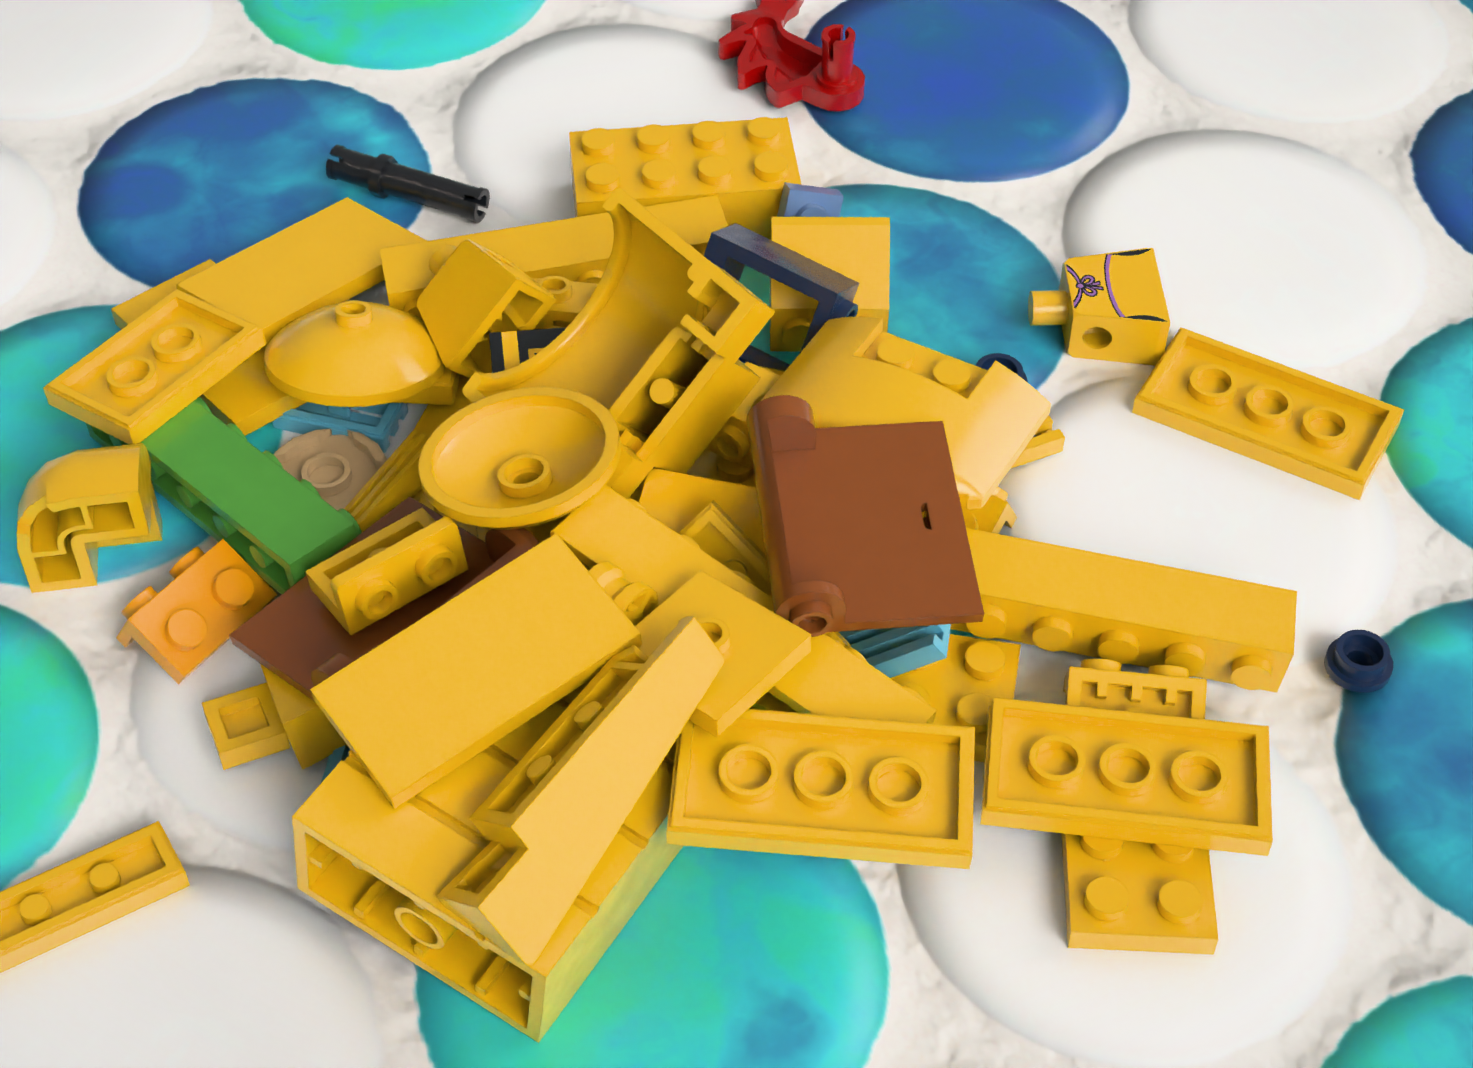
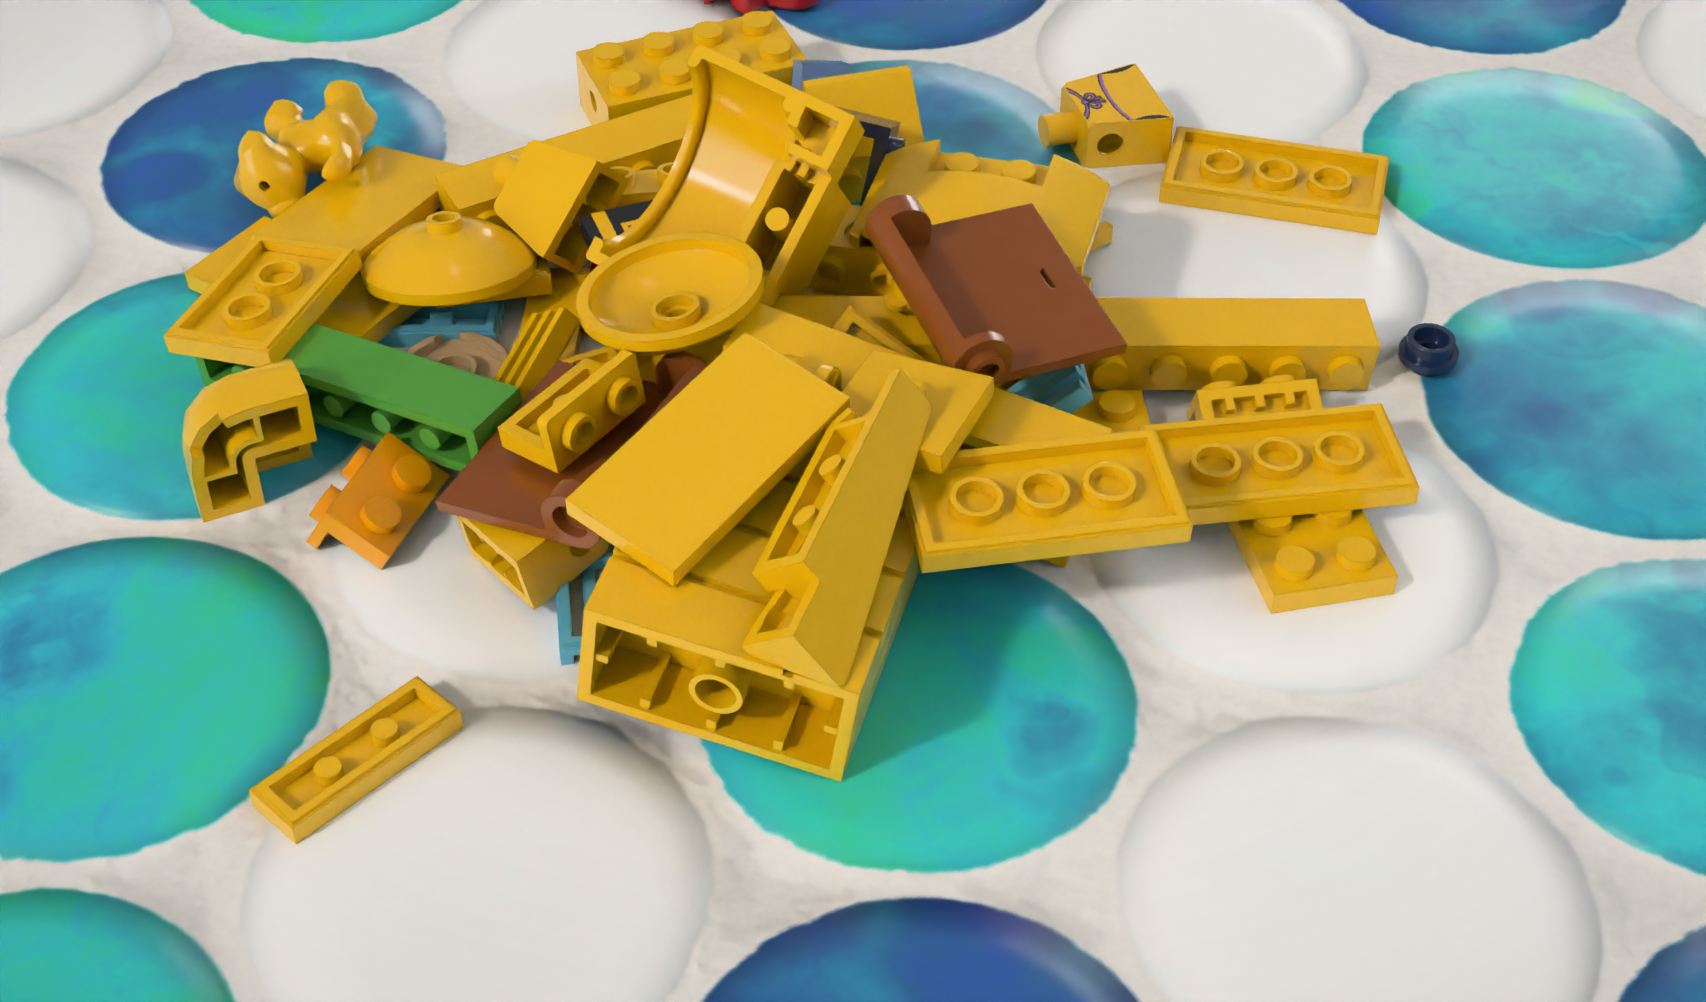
camera: 15 degrees left, 5 degrees down
yellow plate [201,682,290,770] -> none
black pin [326,144,490,223] -> none
none -> yellow animal [233,80,378,218]

